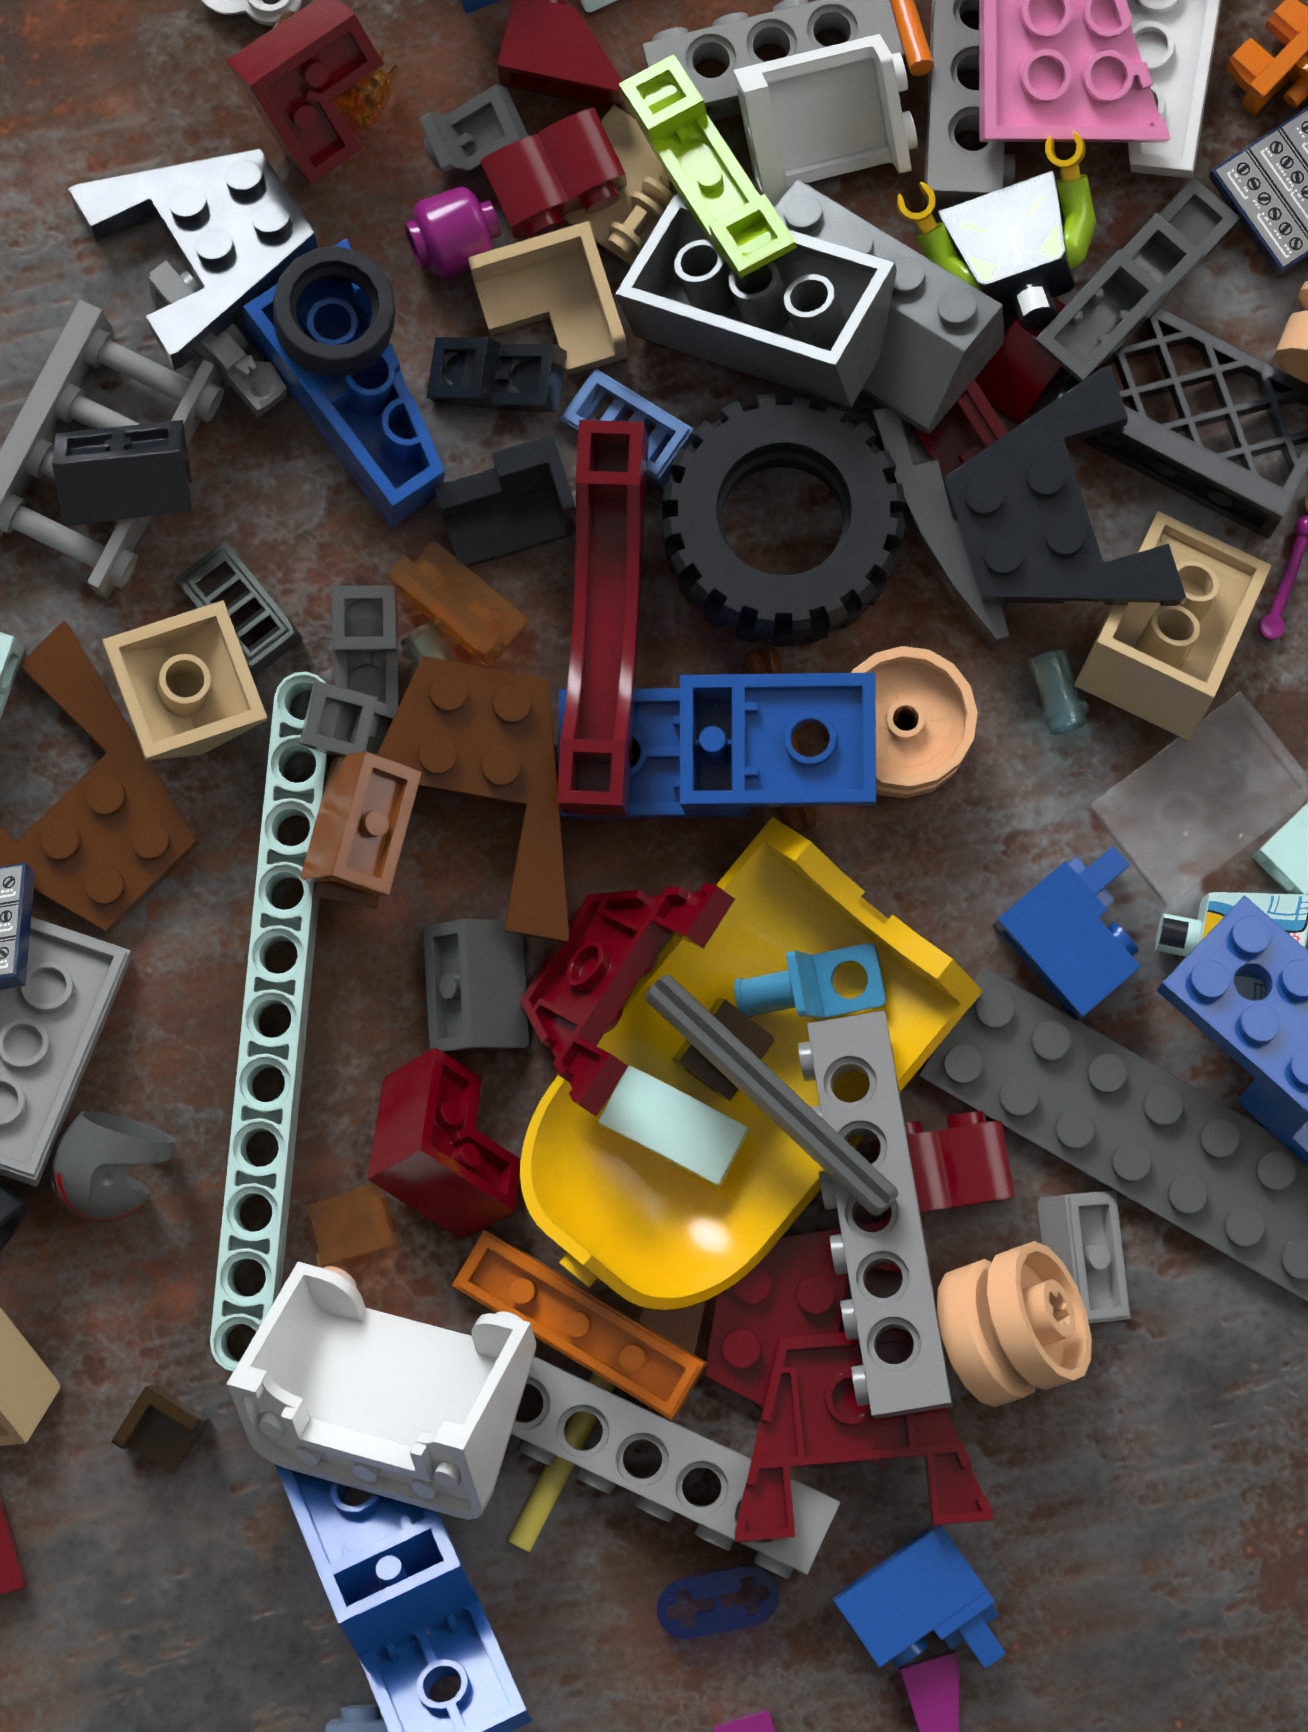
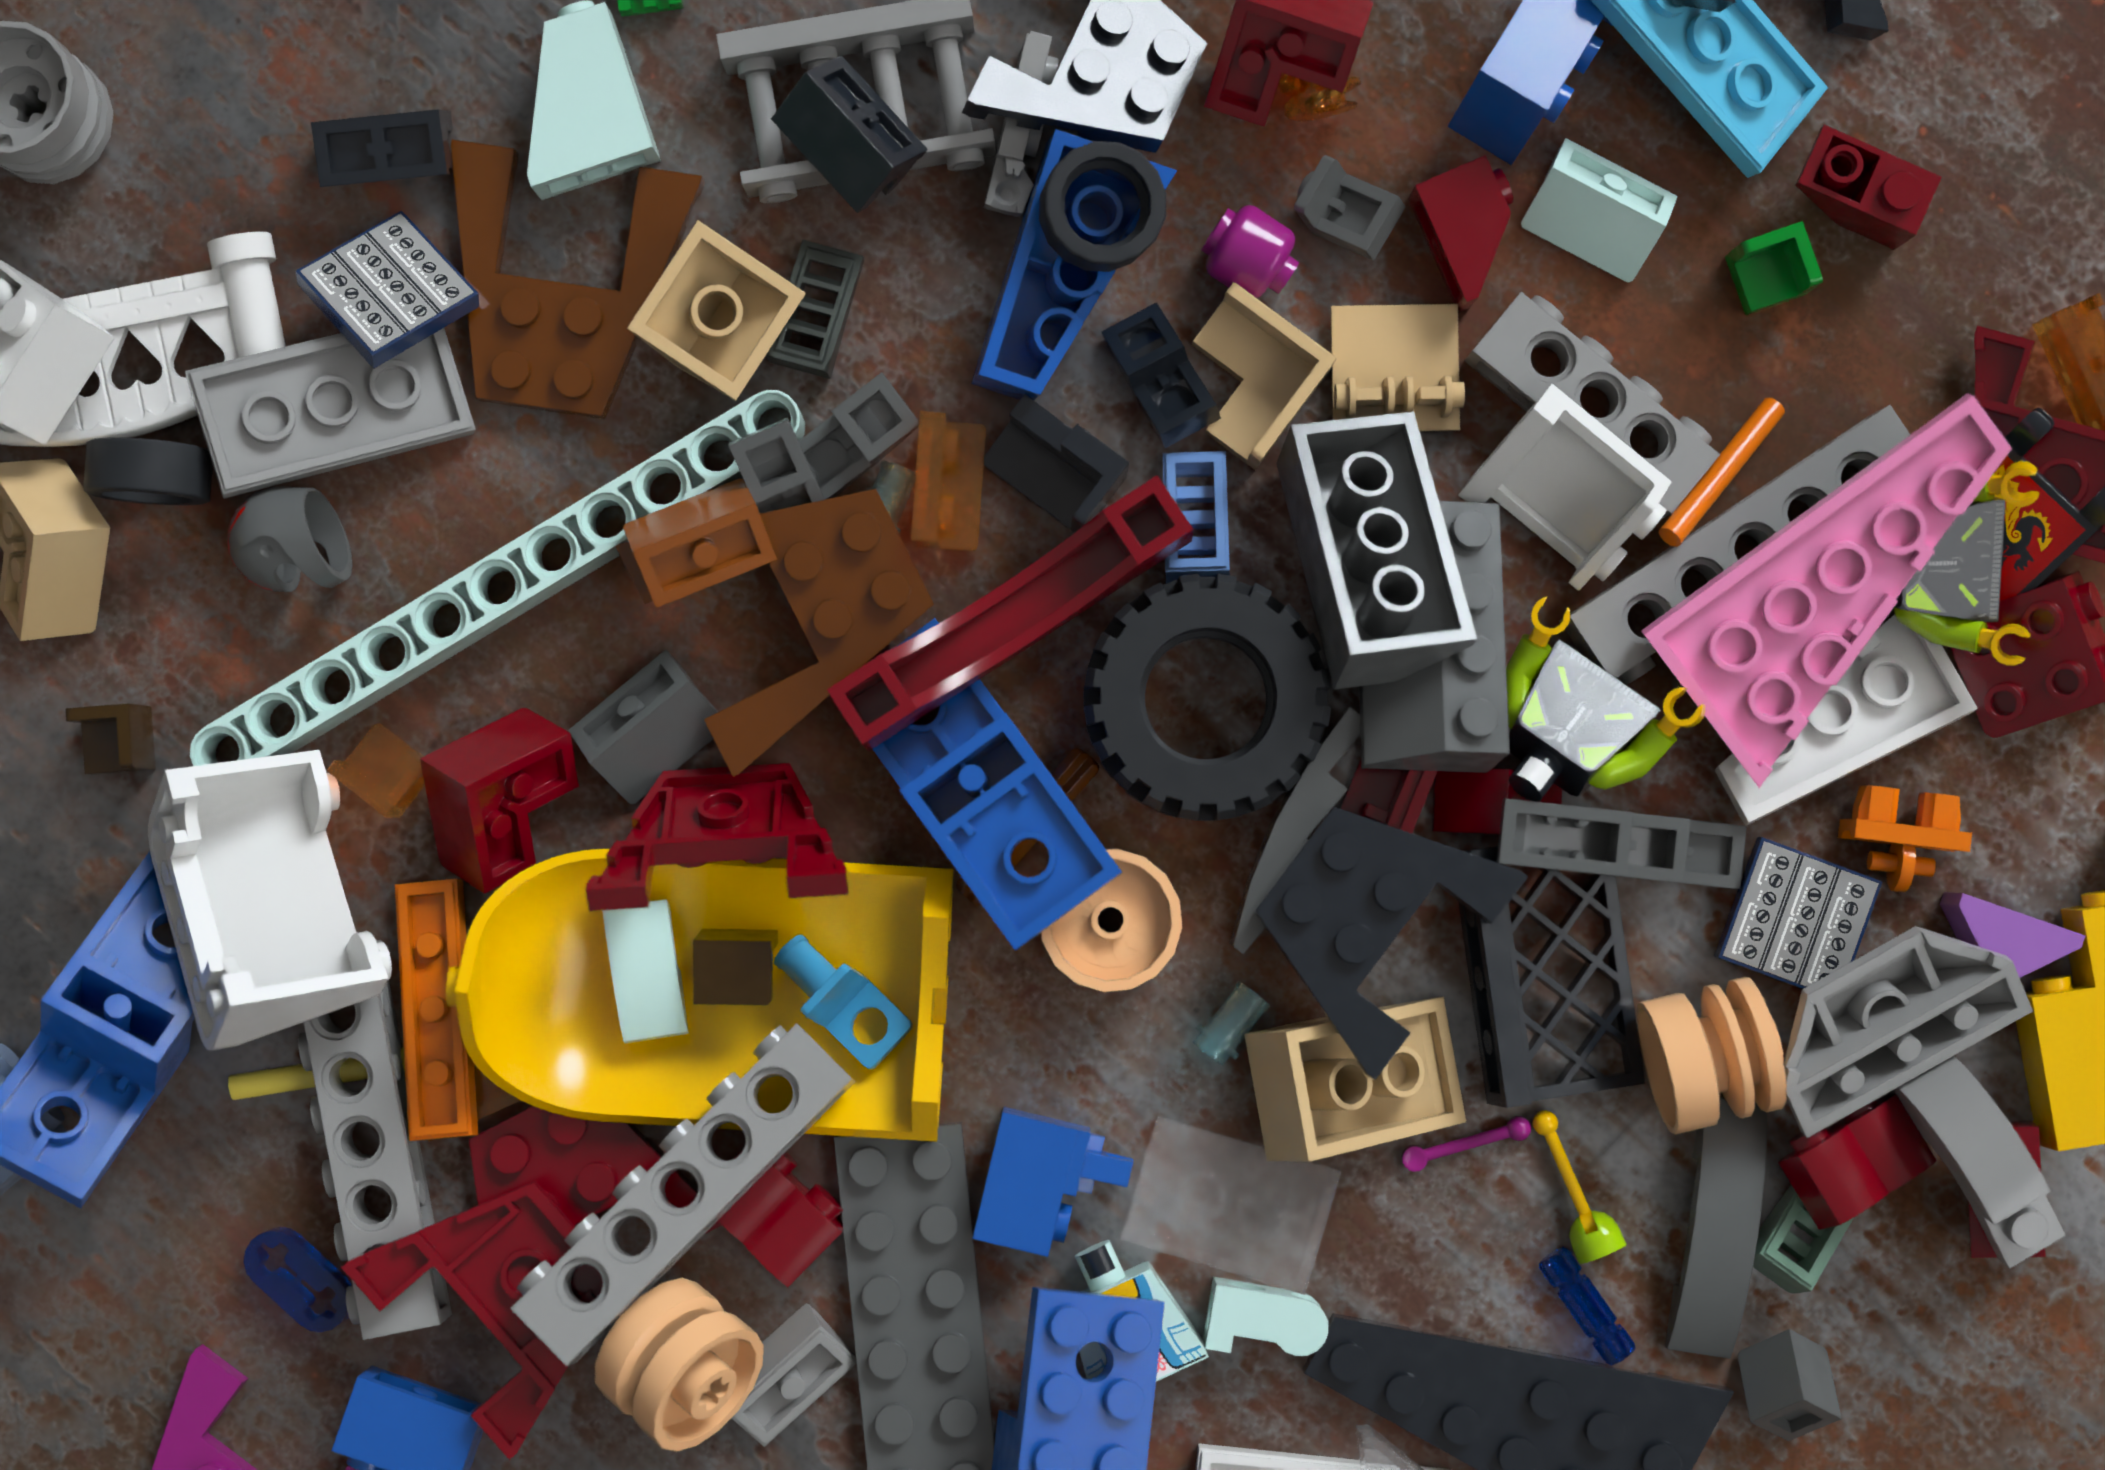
camera: 50 degrees right, 5 degrees up
dark red brick [480,107,627,239] -> none
slope [619,54,797,278] -> none
dark grey axle [645,975,899,1216] -> none

